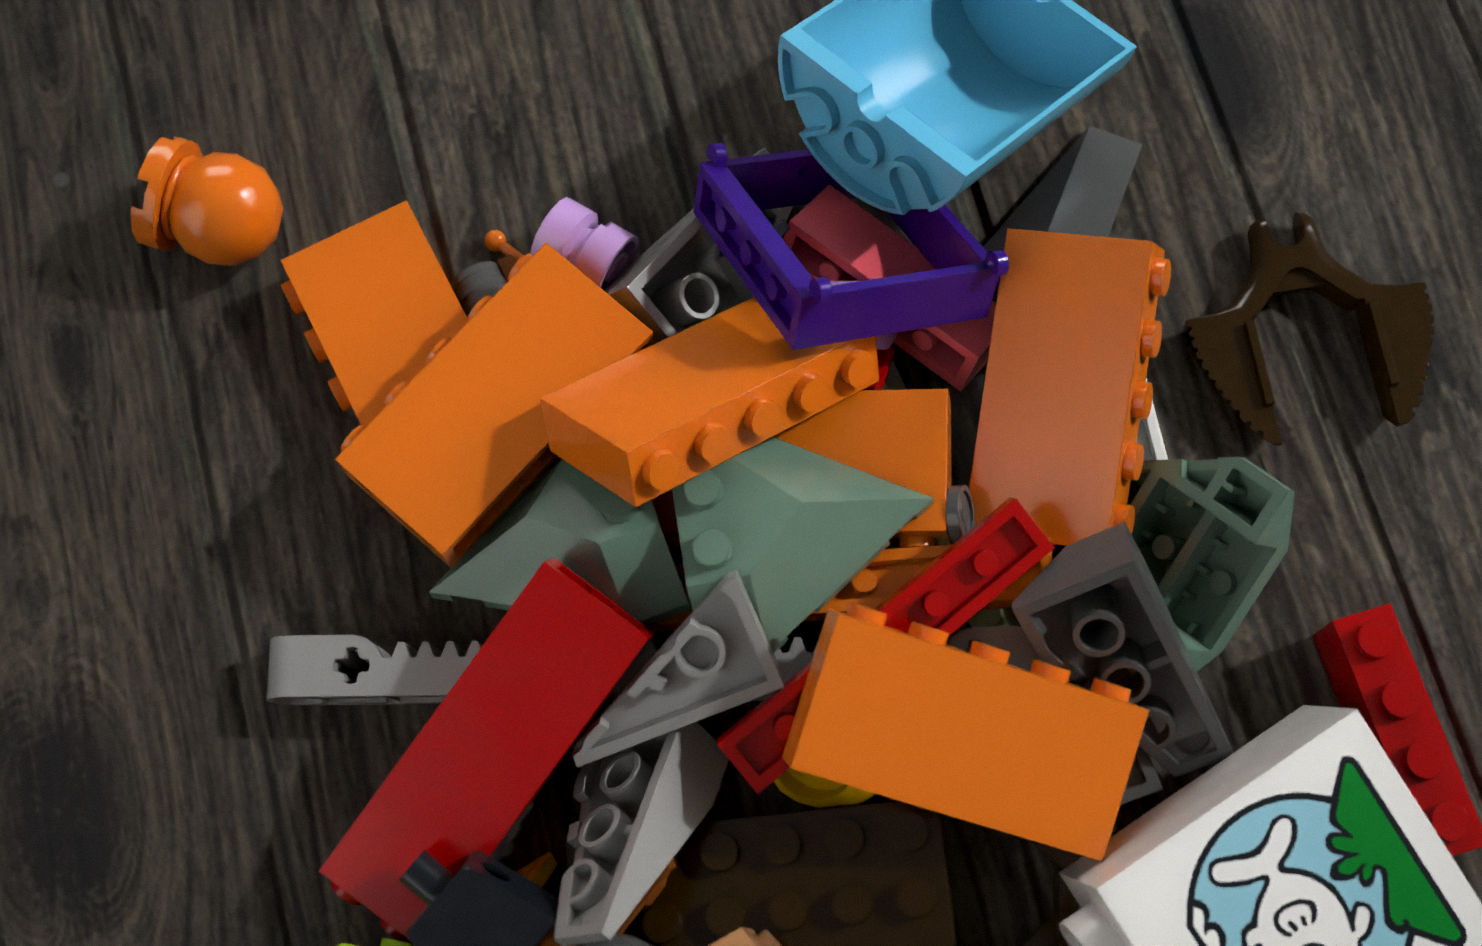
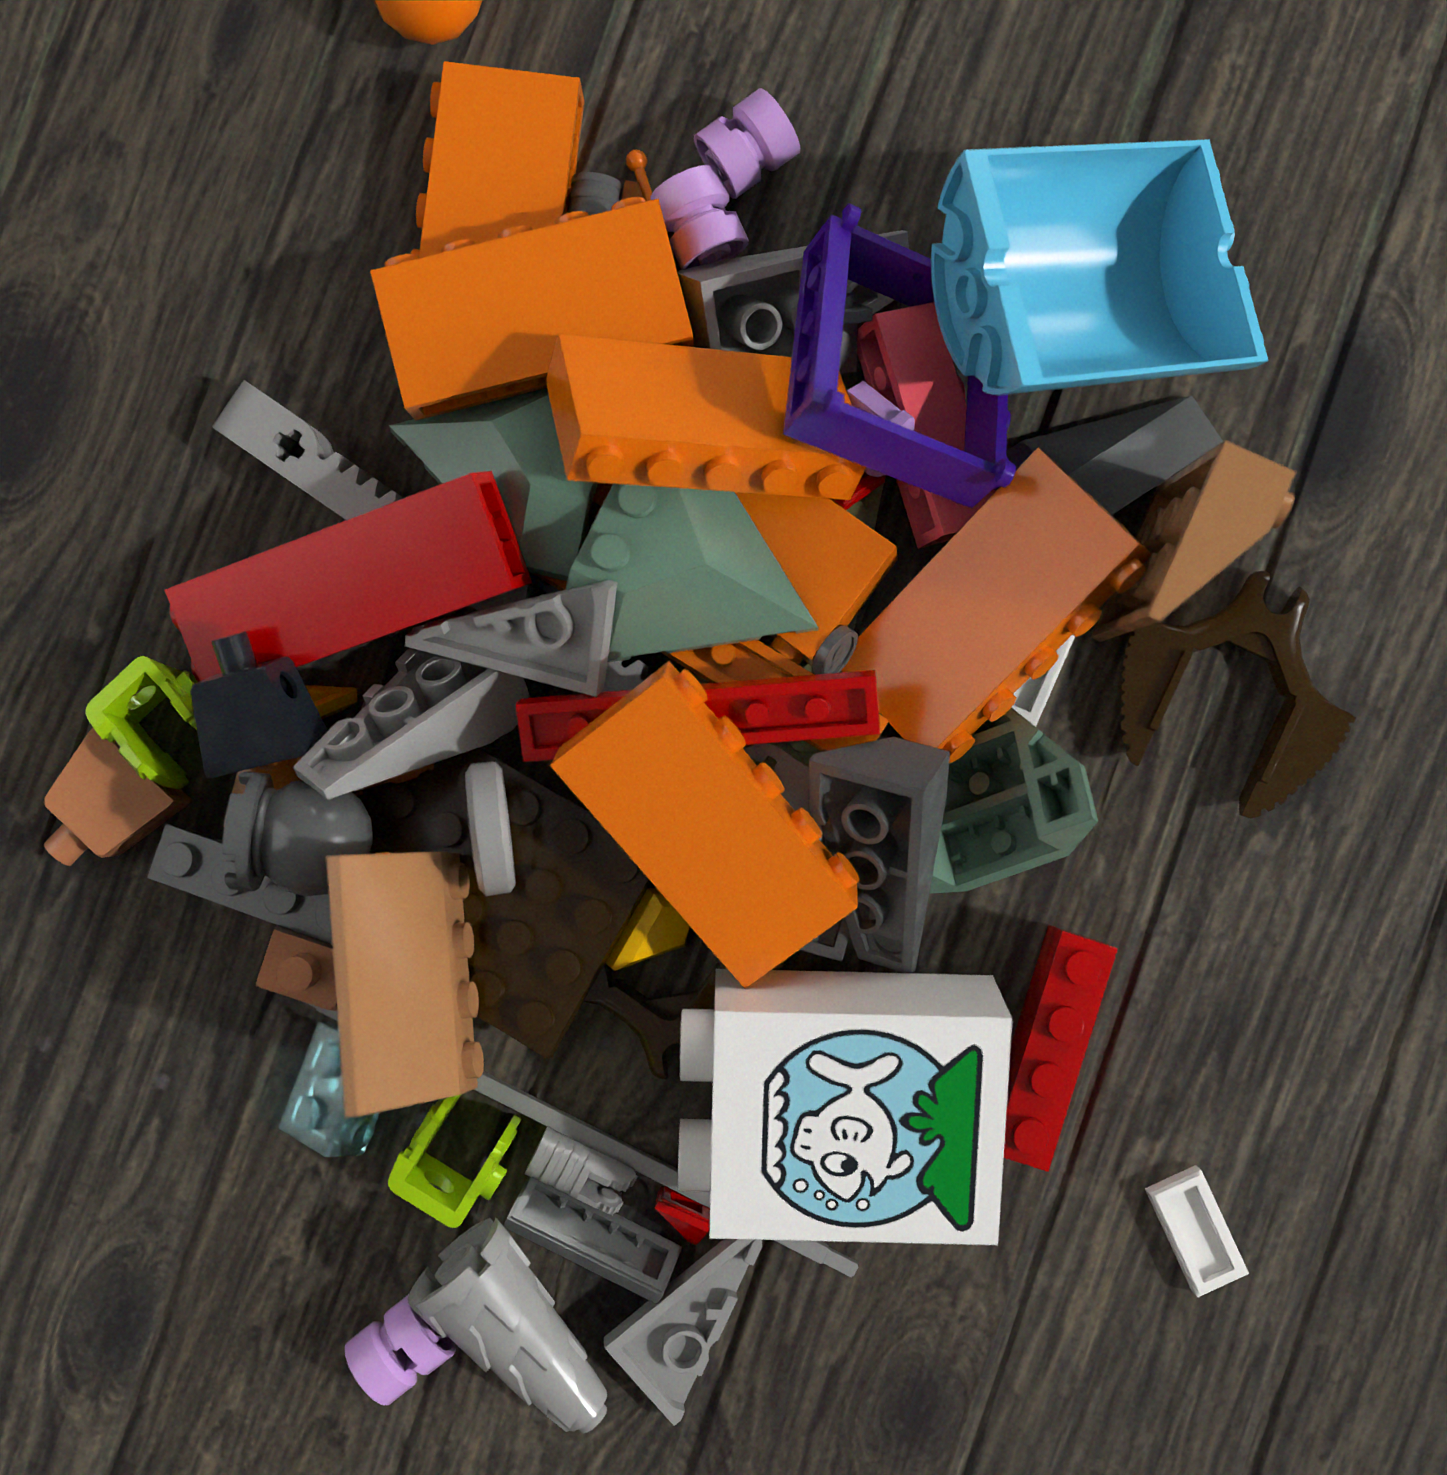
camera: 30 degrees right, 15 degrees up
none -> light grey wheel [465,762,516,896]
none -> yellow piece [606,888,690,971]
none -> lavender wheel [694,88,800,199]
none -> medium nougat slope [1090,441,1296,642]

